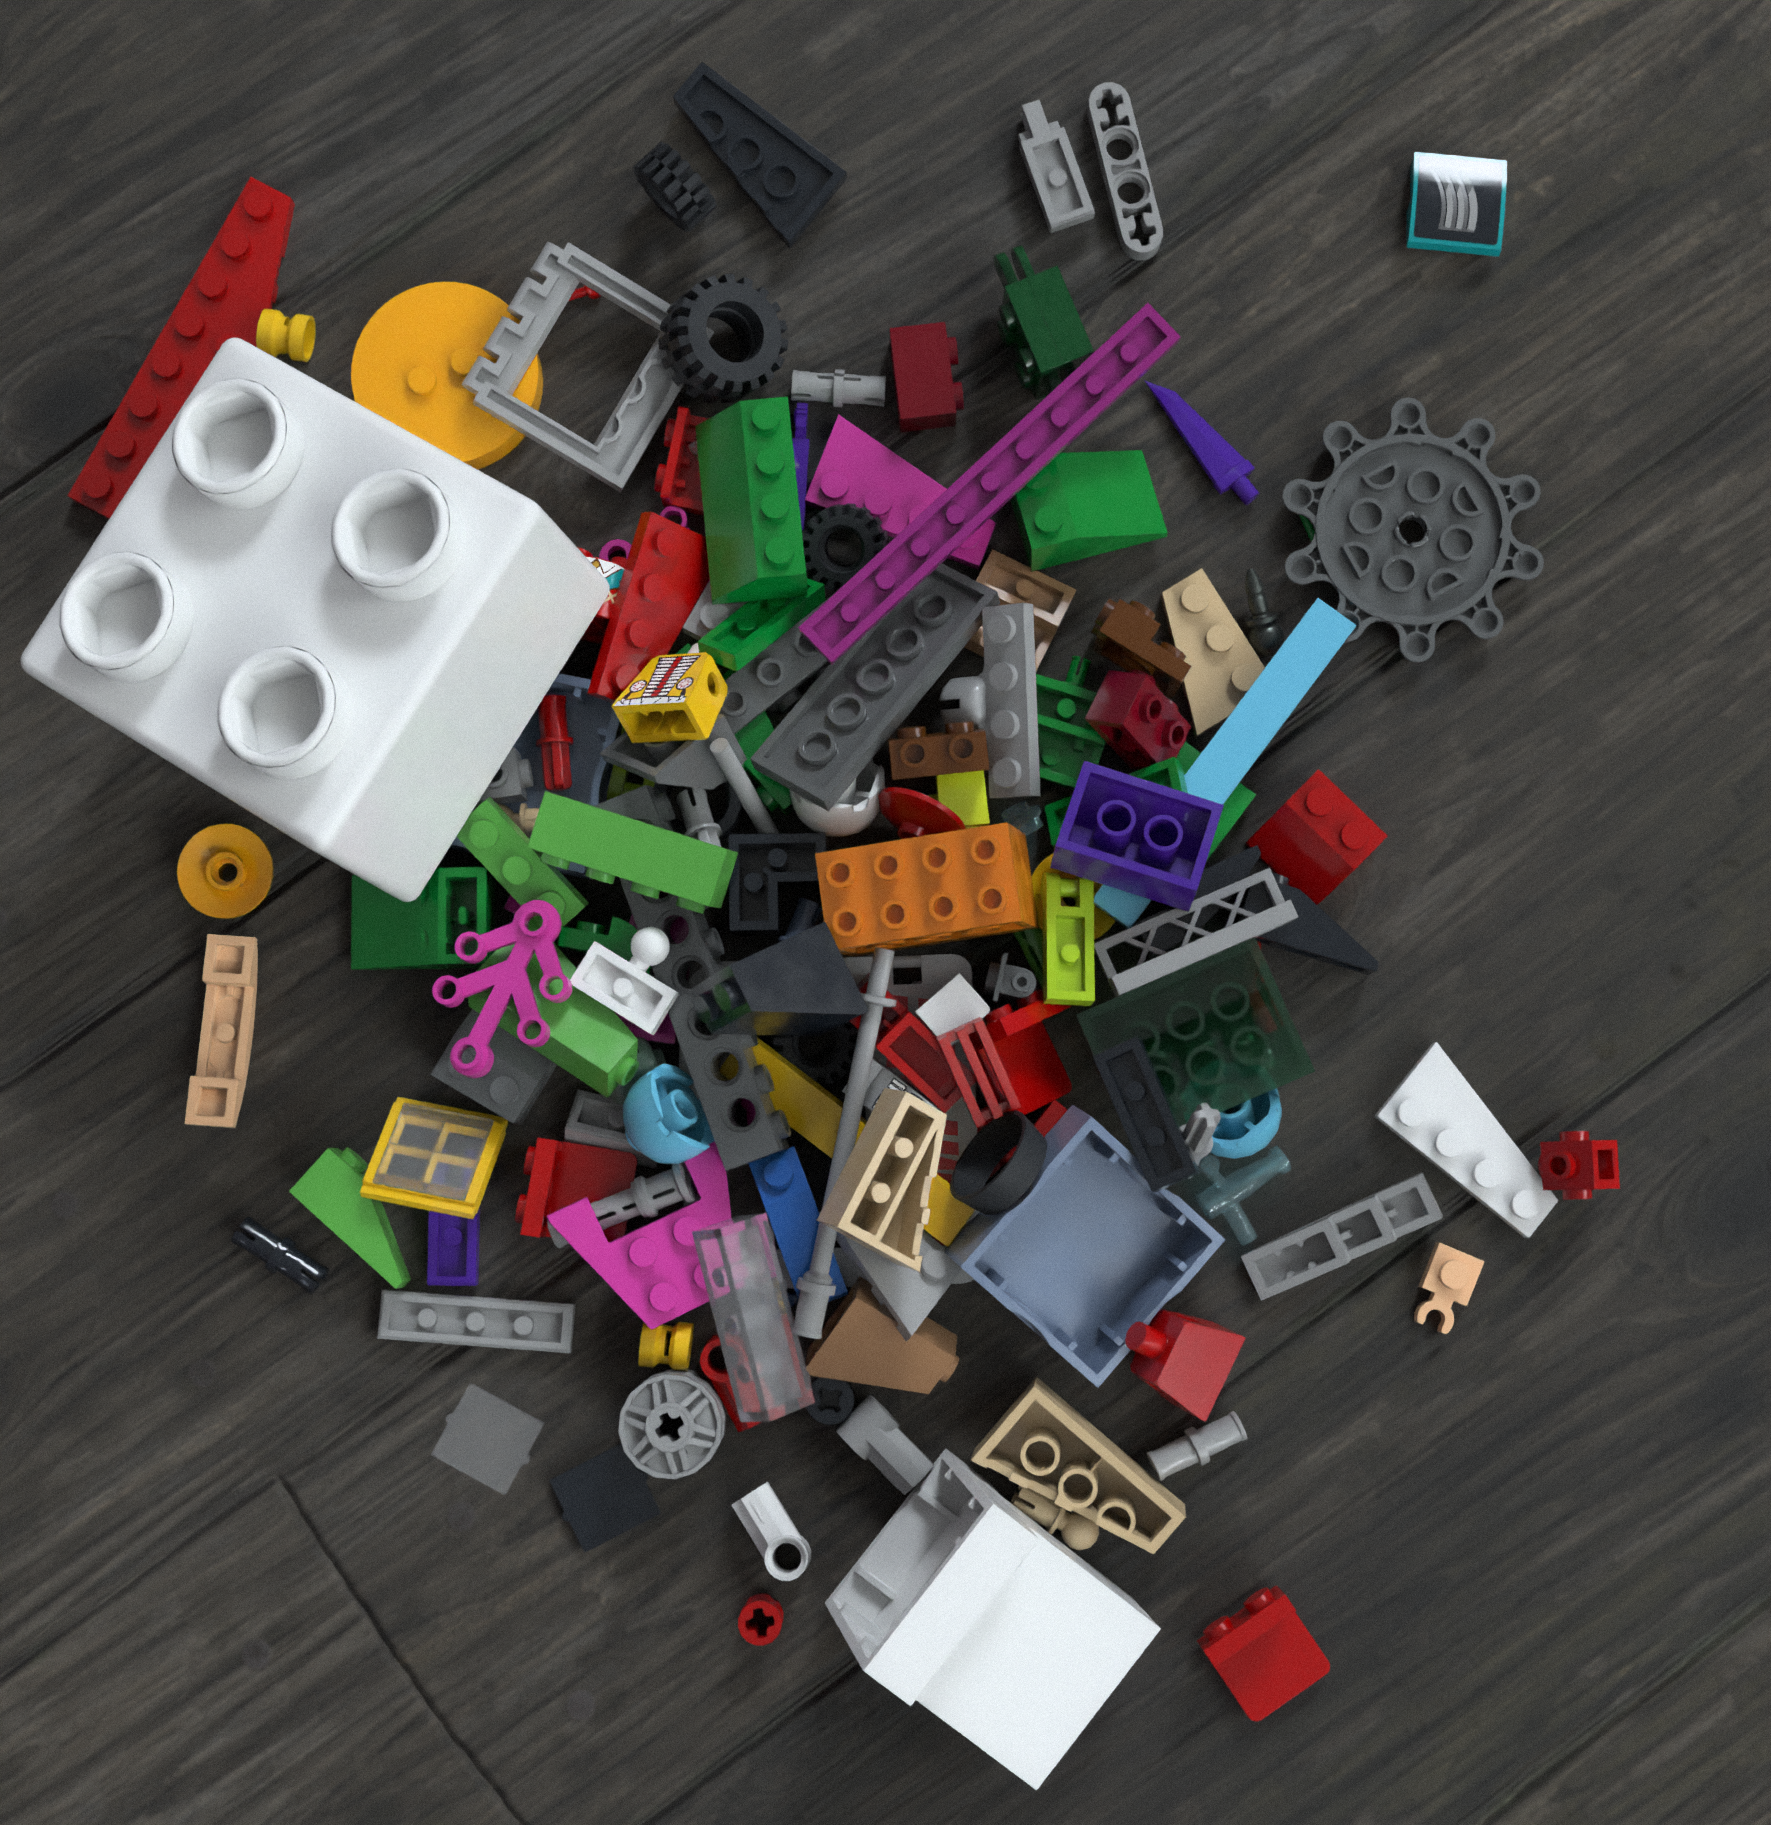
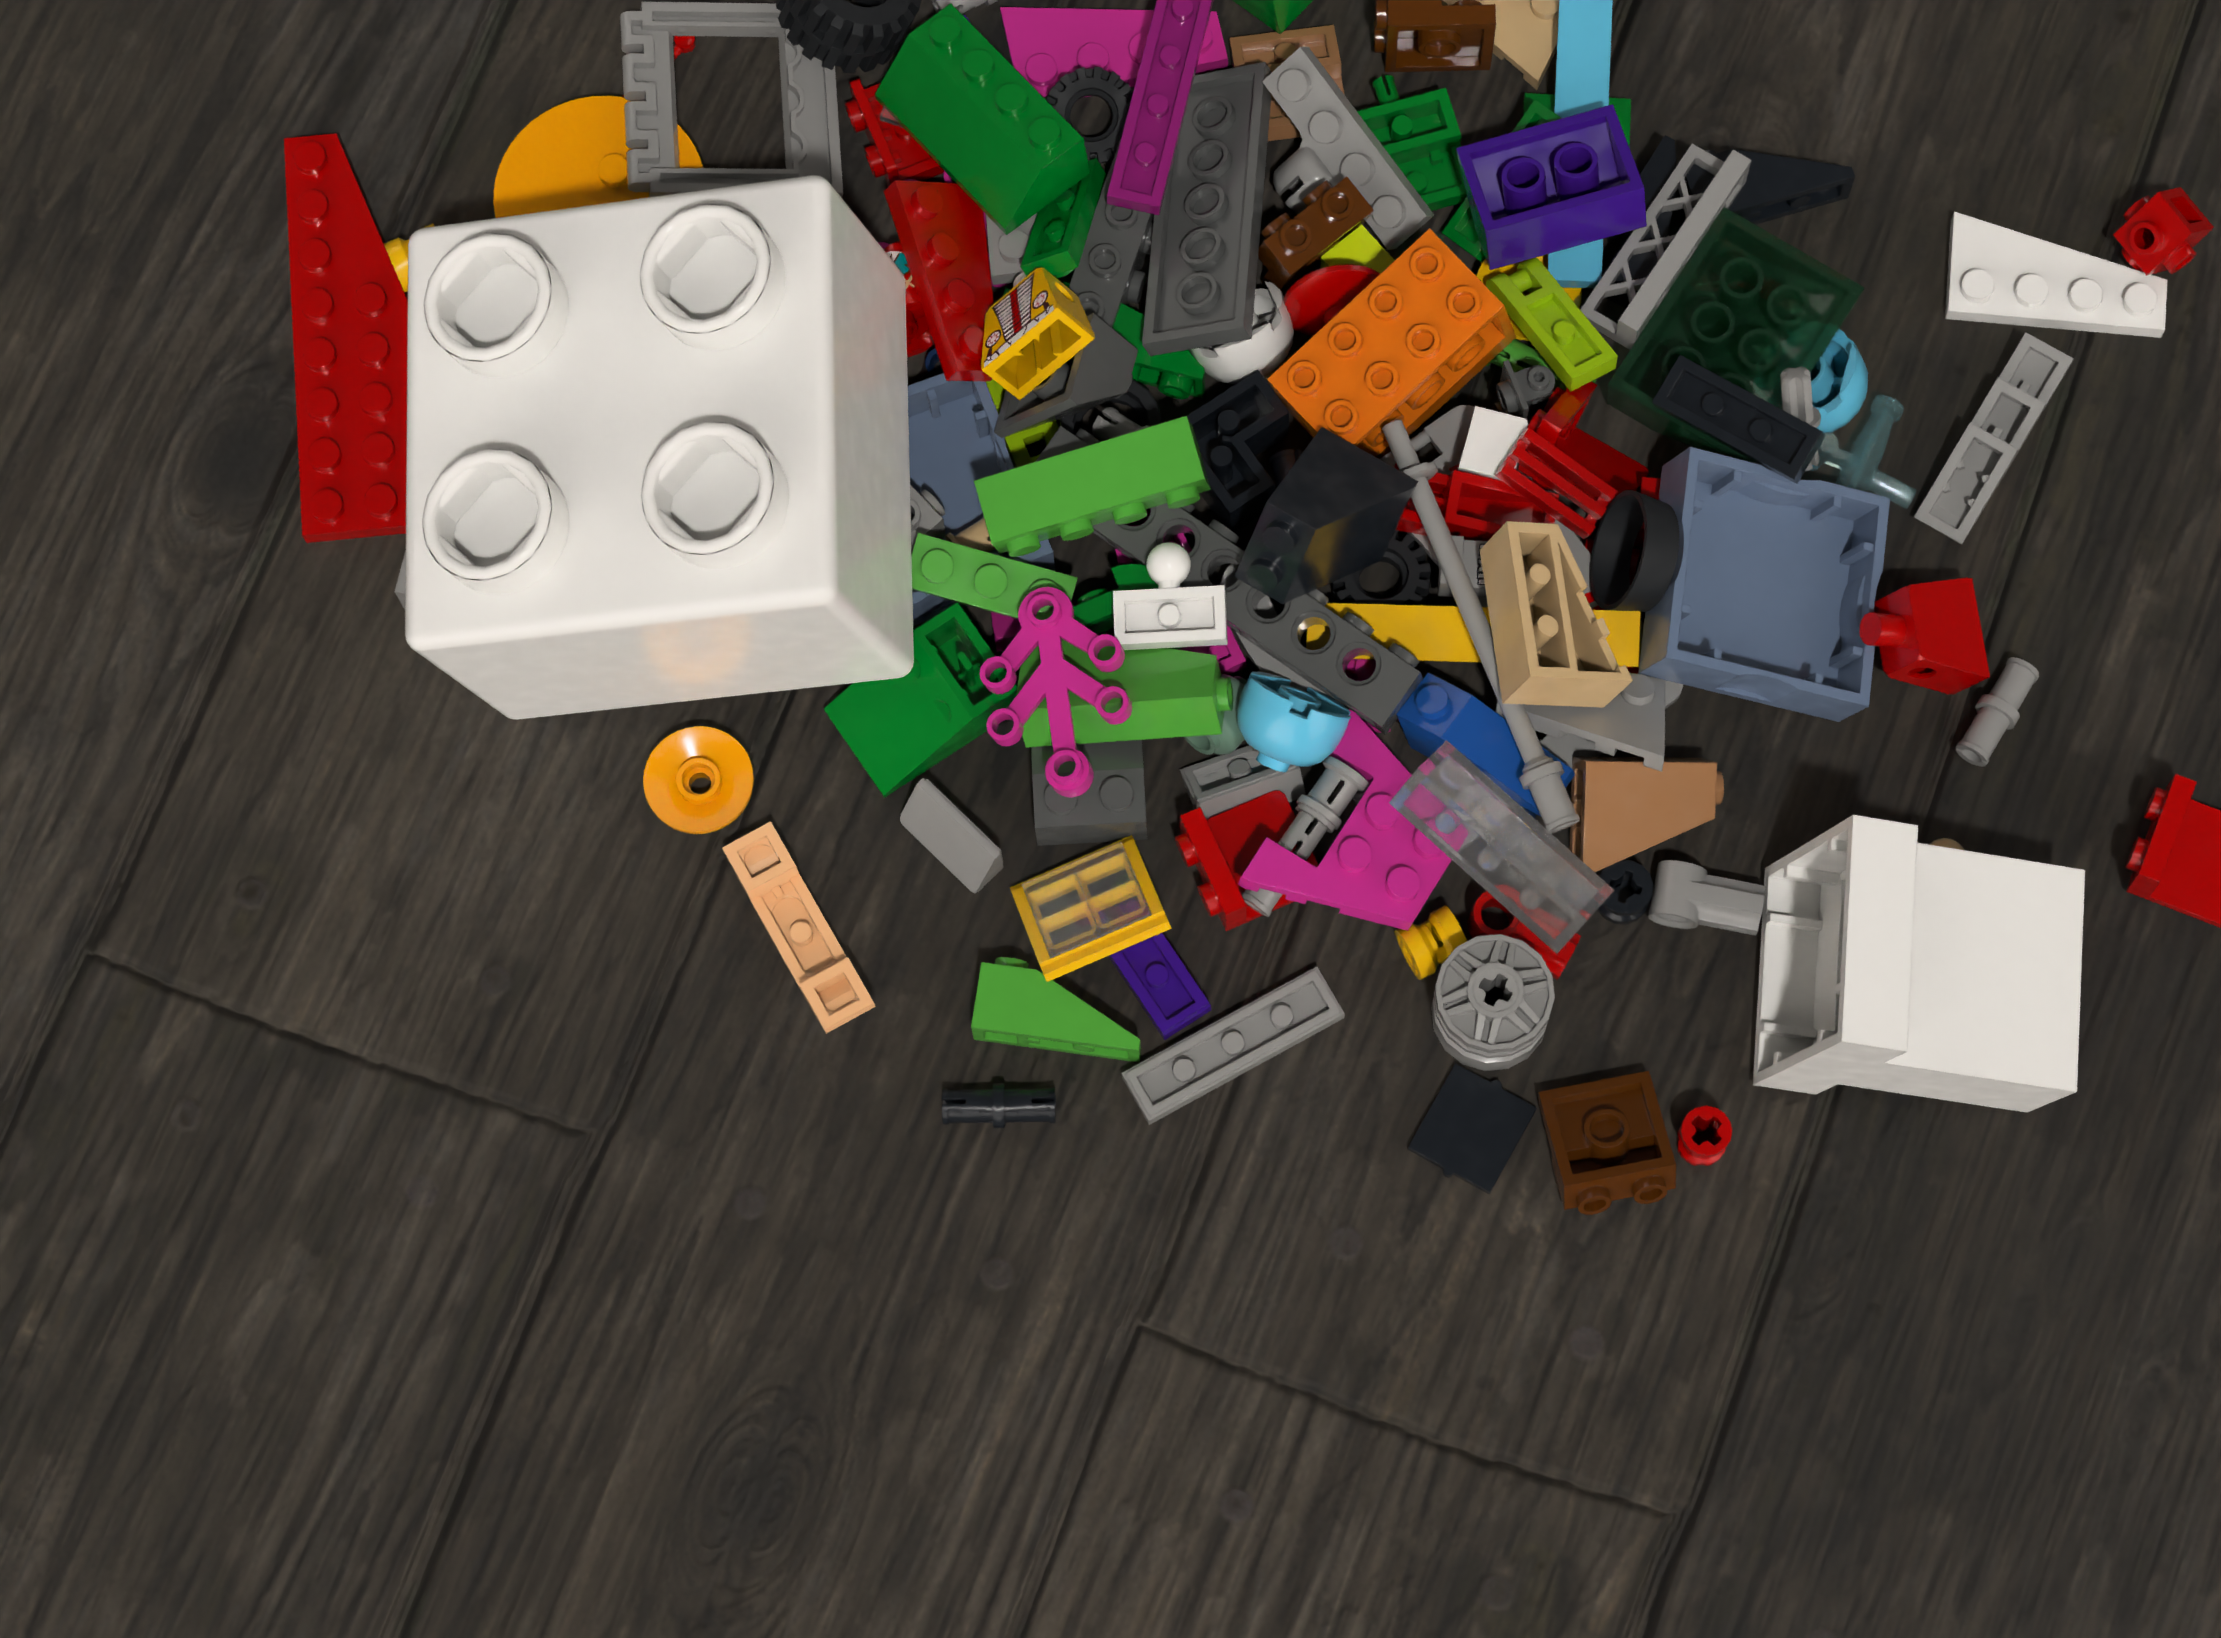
camera: 30 degrees left, 10 degrees down
clear piece [431,1383,544,1495] -> none
red axle [536,695,574,791] -> none
light grey bar [710,738,779,834] -> none
white piece [732,1482,811,1581] -> none
tan wedge [971,1376,1186,1554] -> none
dark red brick [1085,670,1191,770] -> none
red slope [1245,769,1388,905] -> none
light nougat plate [1414,1242,1485,1334] -> none
none -> light grey slope [900,778,1004,893]
none -> reddish brown plate [1539,1071,1676,1215]

